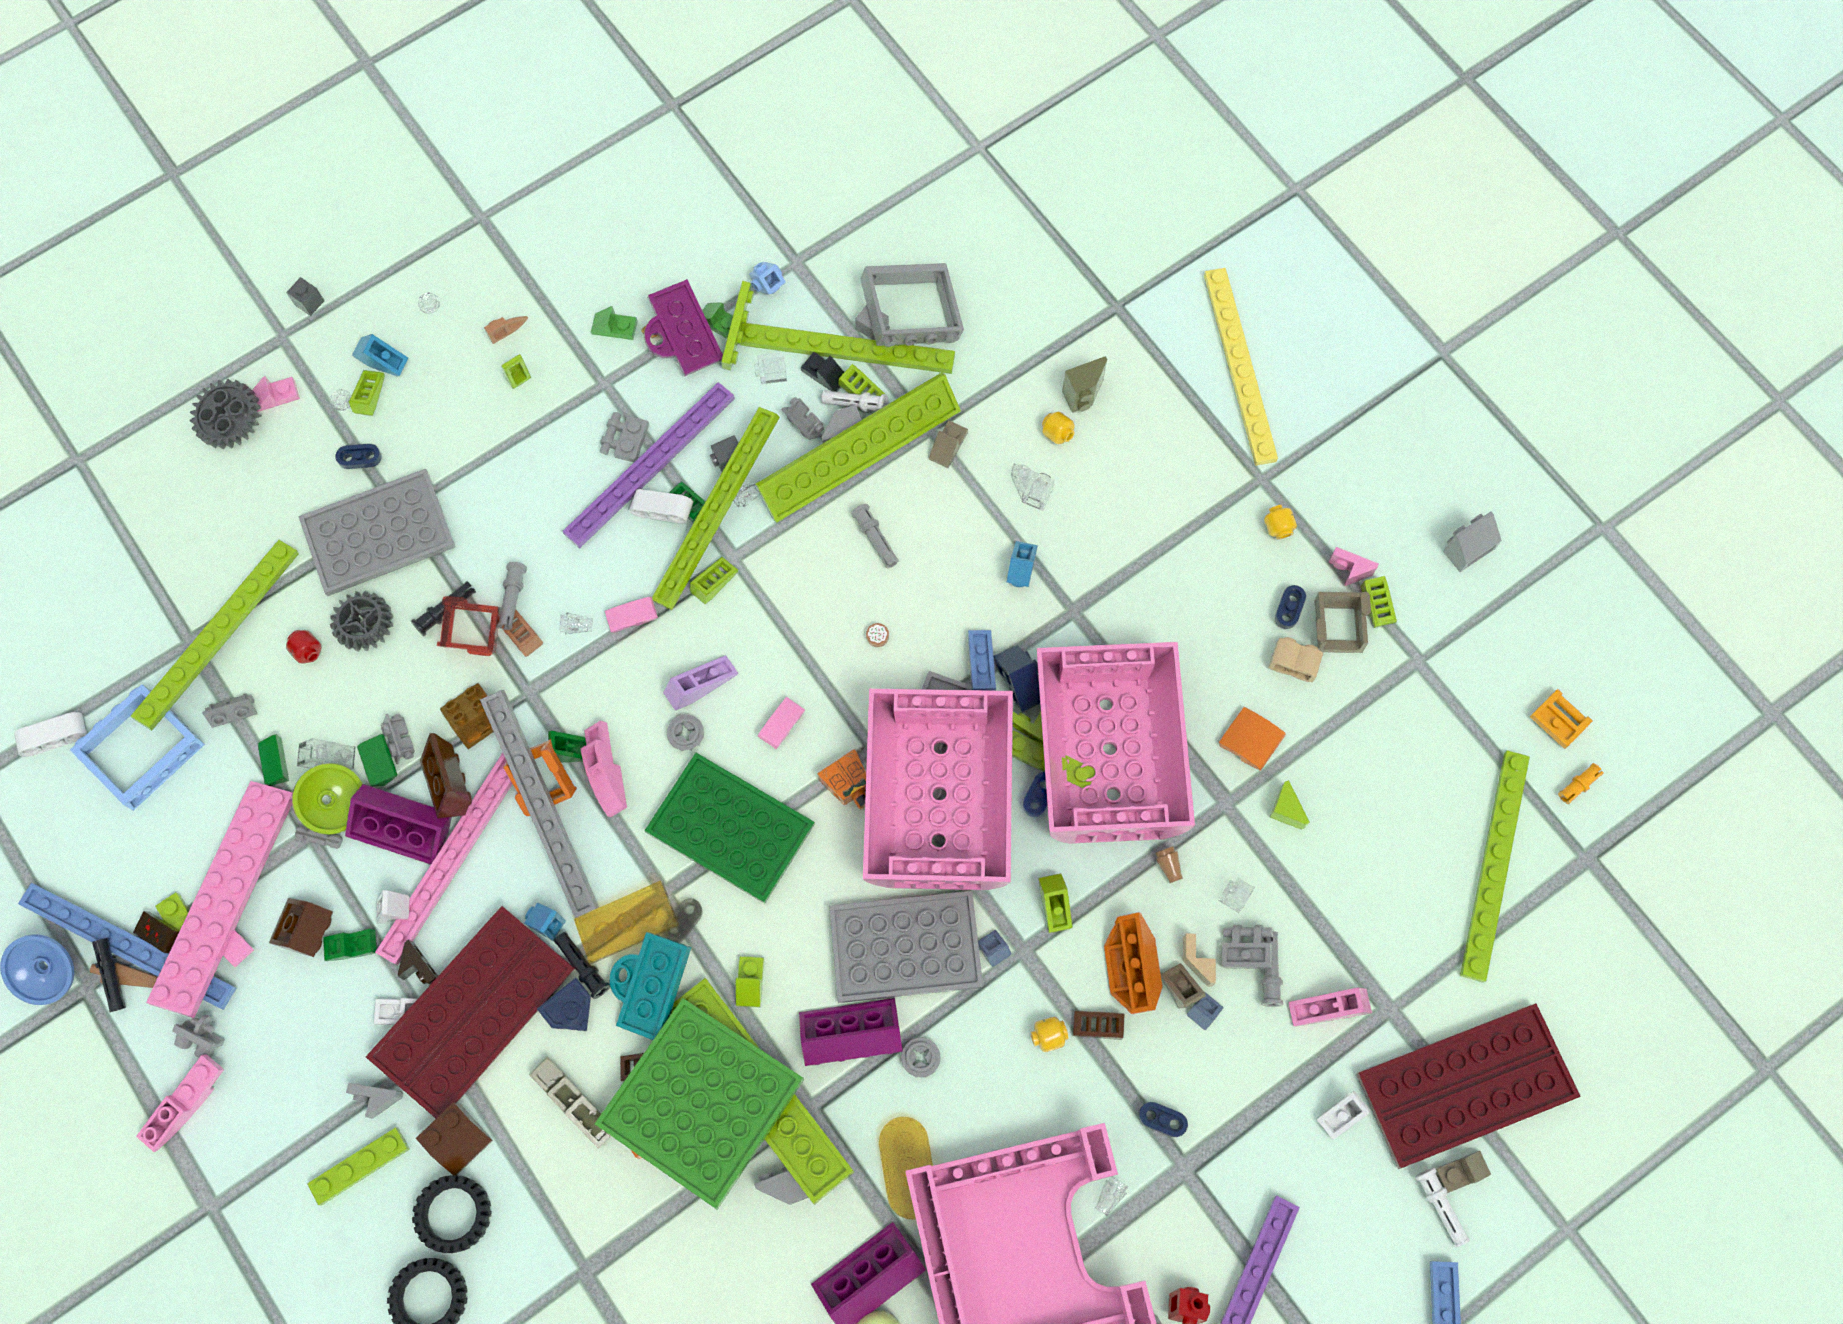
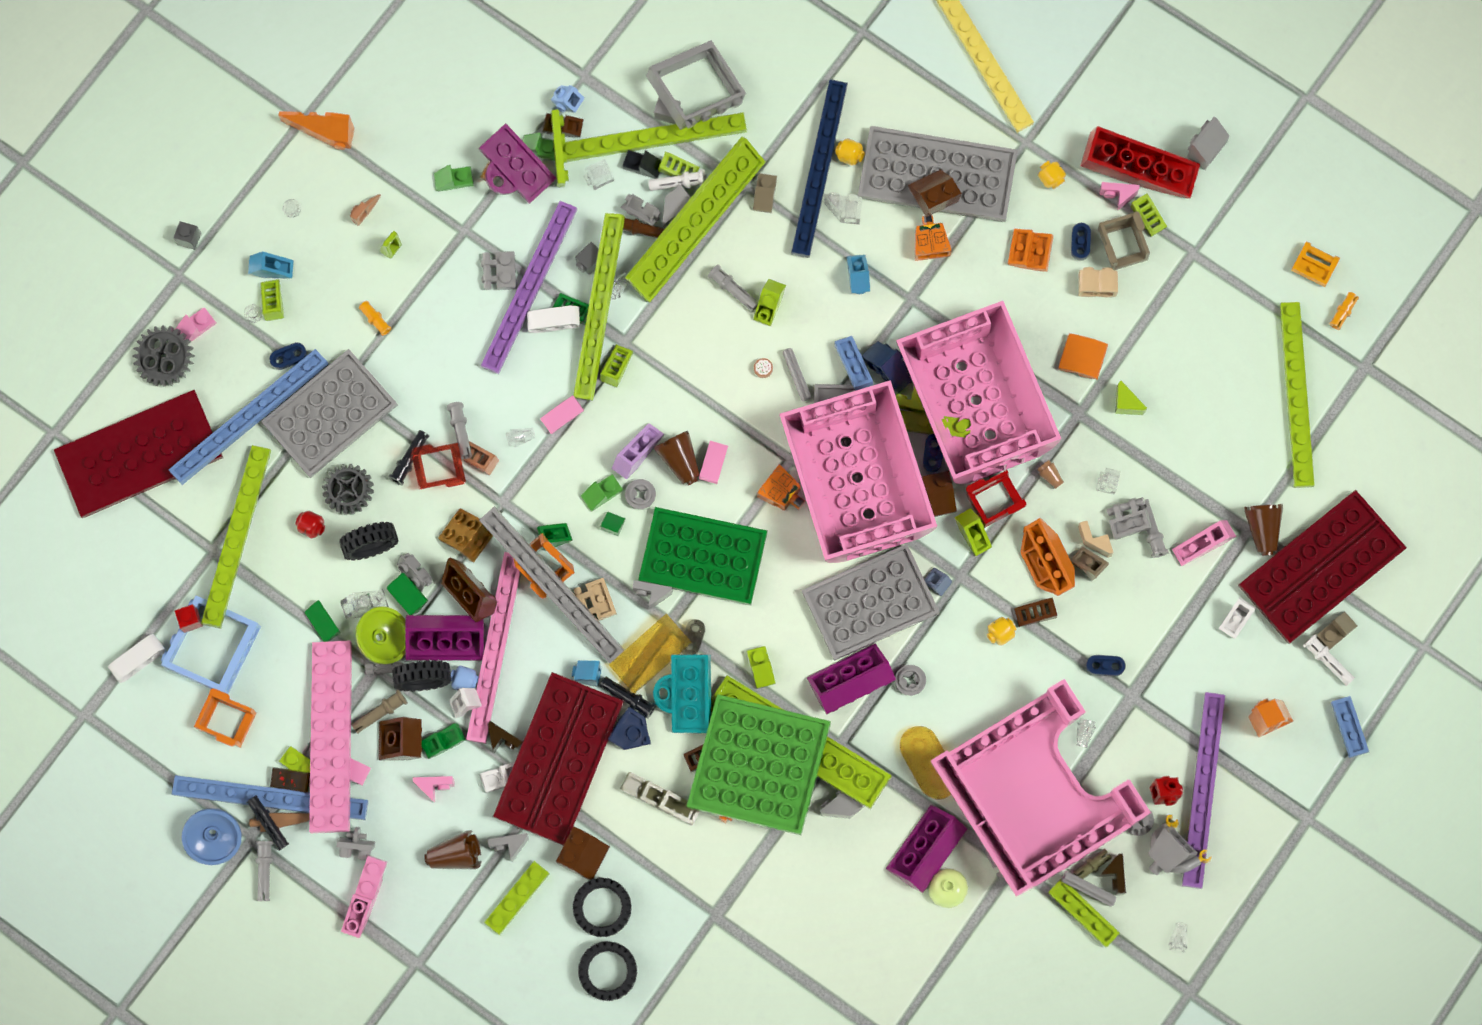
camera: 15 degrees left, 5 degrees up
light grey hinge [202,694,257,728] -> none
bright pink slope [581,721,627,817] -> none
olive slope [1062,356,1108,413] -> none
sand blue slope [1187,992,1224,1030] -> none
none -> dark red plate [54,389,224,519]
none -> medium blue plate [169,349,328,485]
none -> red brick [174,604,203,633]
none -> orange piece [194,688,257,748]
none -> light grey pin [255,841,273,901]
none -> orange wedge [278,111,355,150]
none -> black tyre [339,522,399,561]
none -> dark tan pin [351,690,408,734]
none -> light orange pin [359,301,391,336]
none -> black tyre [392,660,451,692]
none -> bright pink slope [413,776,454,803]
none -> reddish brown cone [424,830,481,869]
none -> light blue head [451,665,479,690]
none -> reddish brown slope [542,113,584,138]
none -> tan plate [573,578,617,621]
none -> bright green slope [581,474,623,512]
none -> green slope [600,512,626,536]
none -> reddish brown pin [623,218,665,238]
none -> light grey slope [632,580,673,610]
none -> reddish brown cone [654,430,700,486]
none -> lime slope [753,279,786,326]
none -> light grey axle [783,348,811,401]
none -> dark blue plate [791,79,848,258]
none -> light grey plate [858,126,1018,222]
none -> reddish brown slope [908,169,962,217]
none -> orange torso [915,215,951,261]
none -> reddish brown slope [922,470,957,517]
none -> red piece [966,470,1026,528]
none -> orange slope [1008,228,1053,272]
none -> red slope [1080,126,1200,199]
none -> reddish brown cone [1244,504,1283,556]
none -> orange wedge [1248,698,1294,737]

